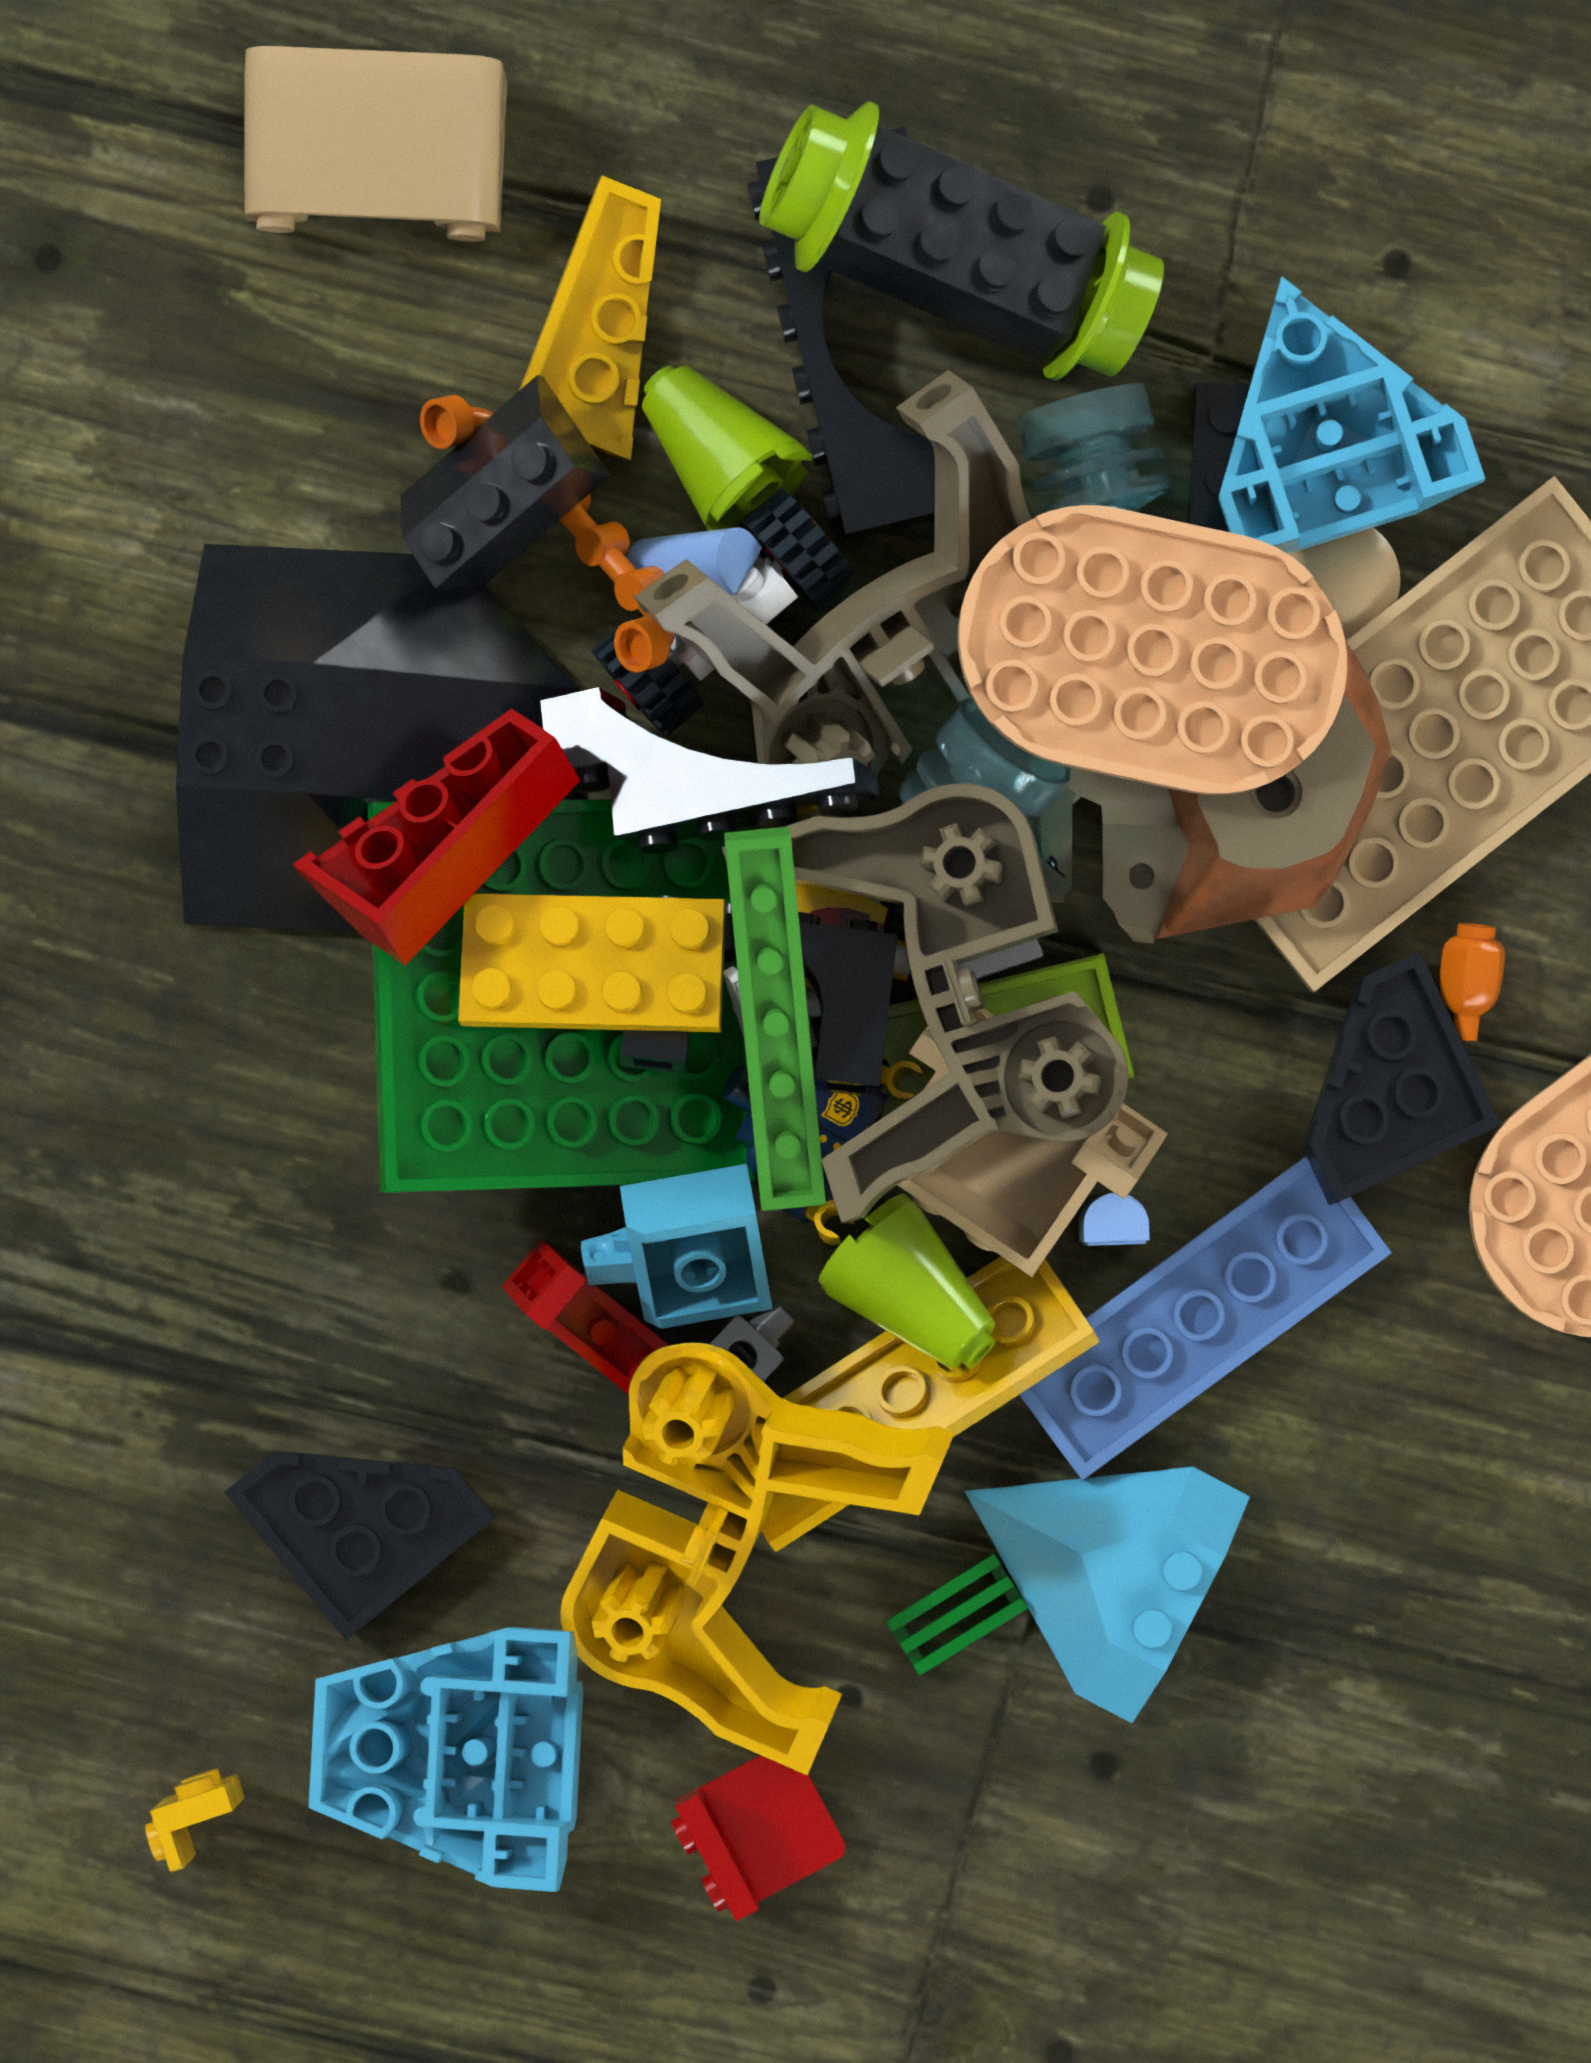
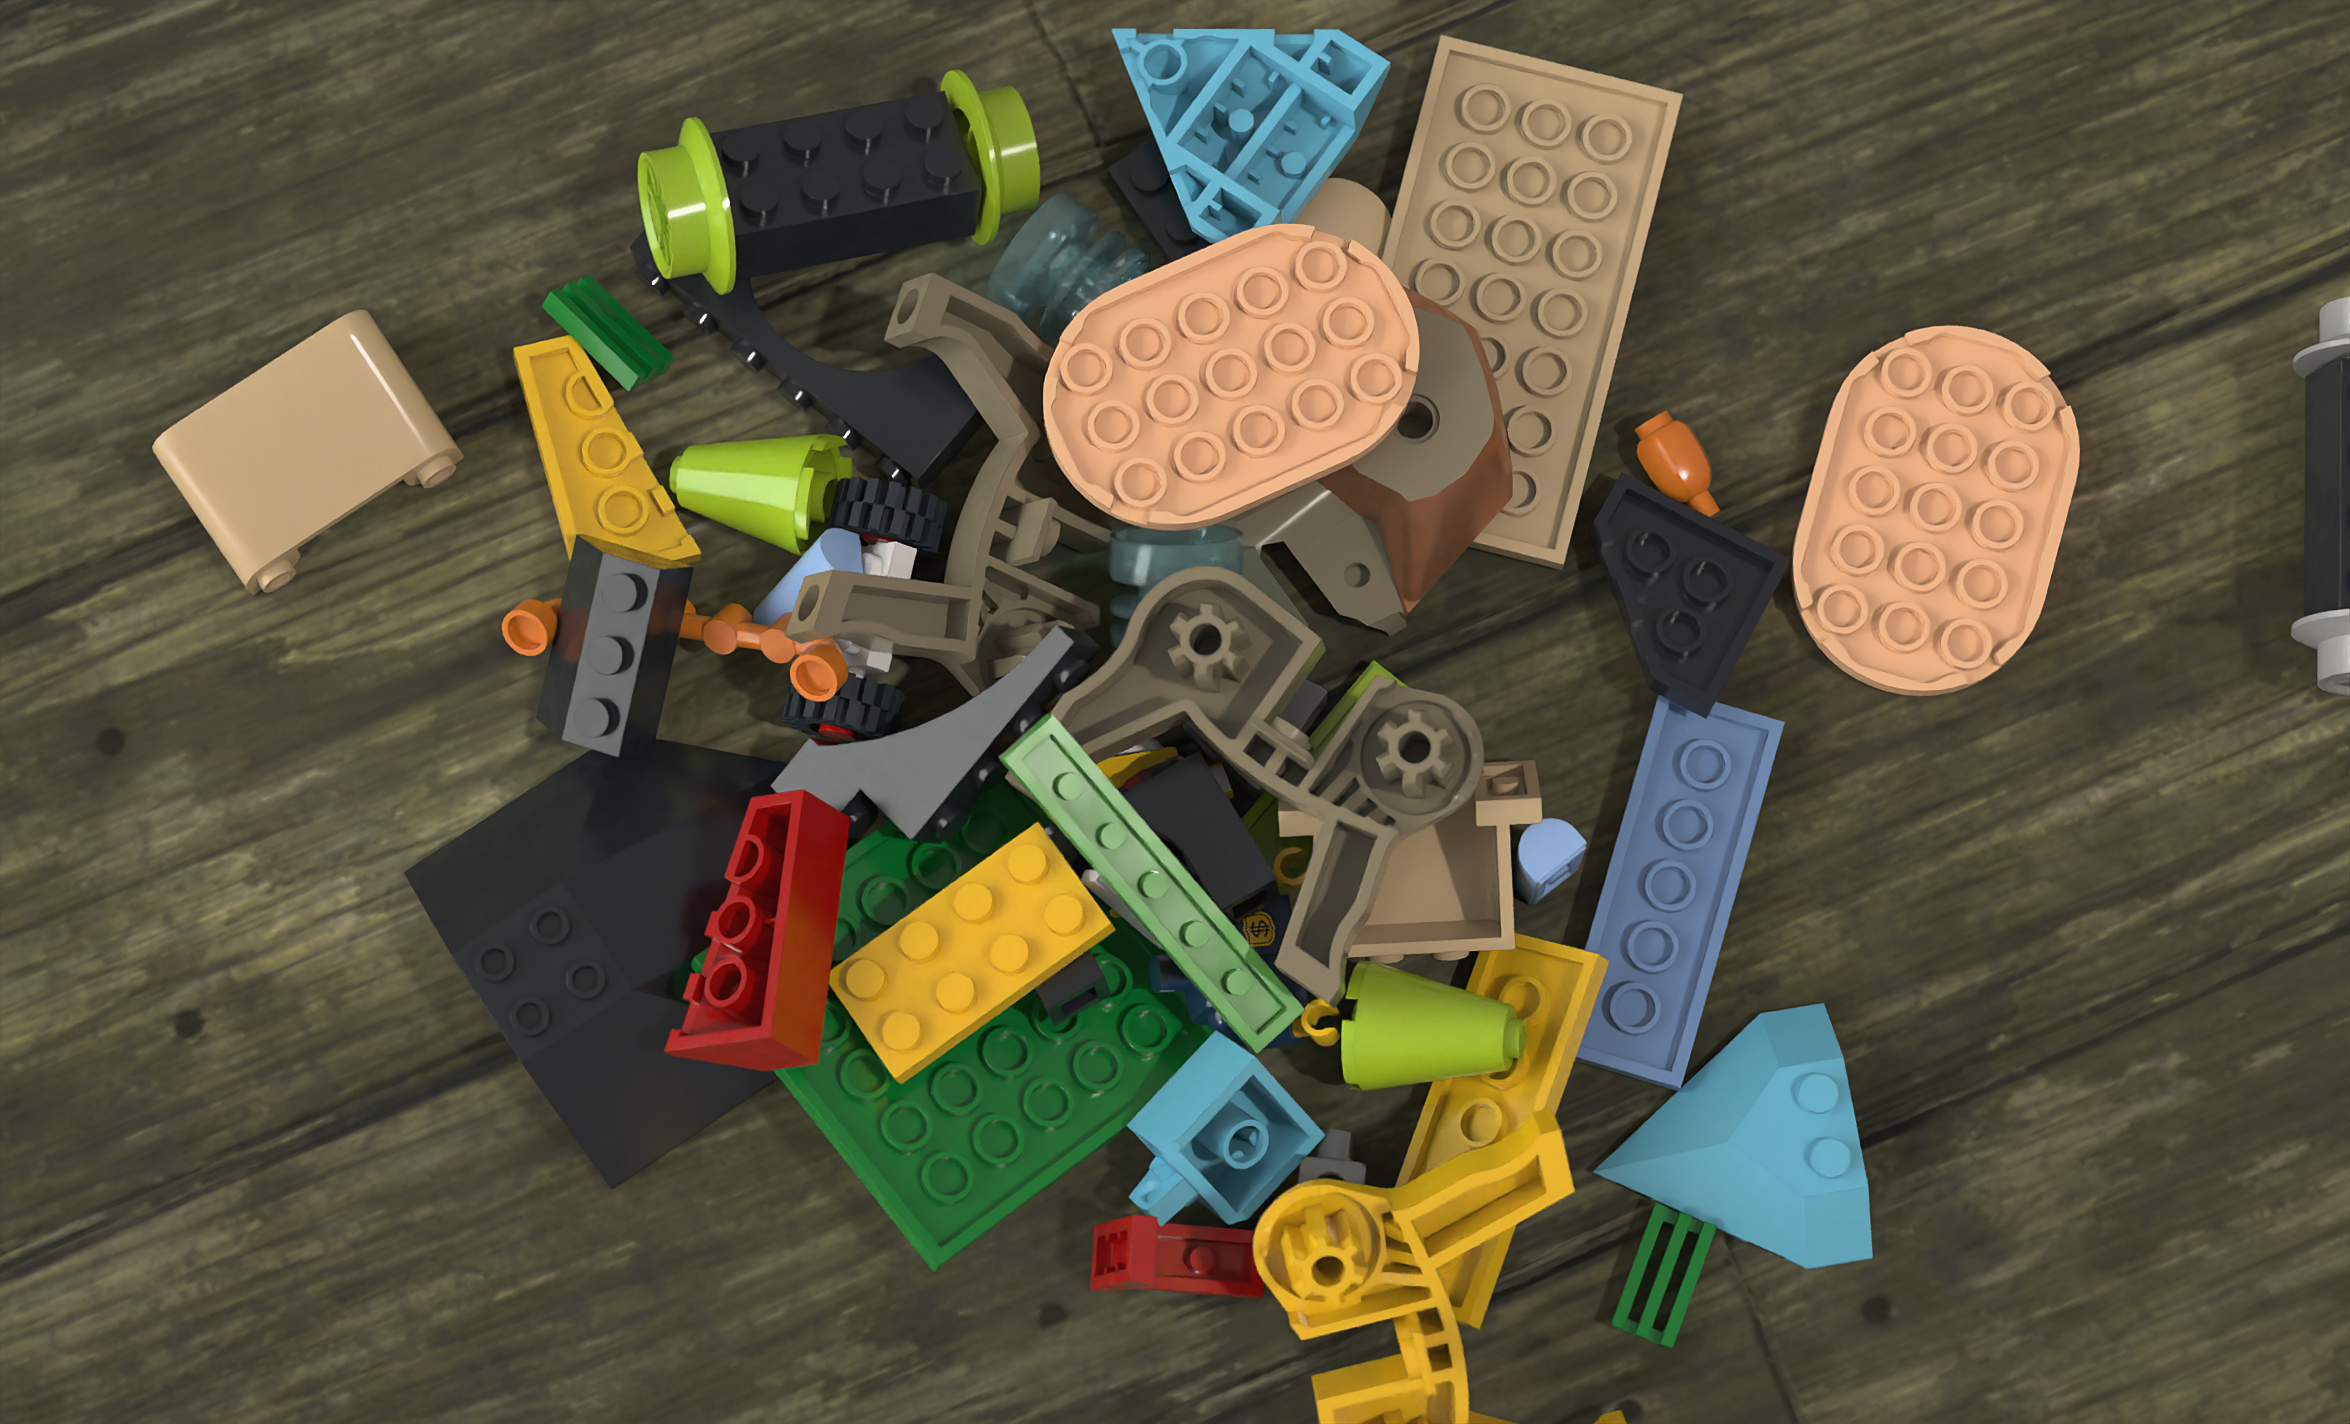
camera: 35 degrees left, 10 degrees down
none -> green tile [542,274,675,391]

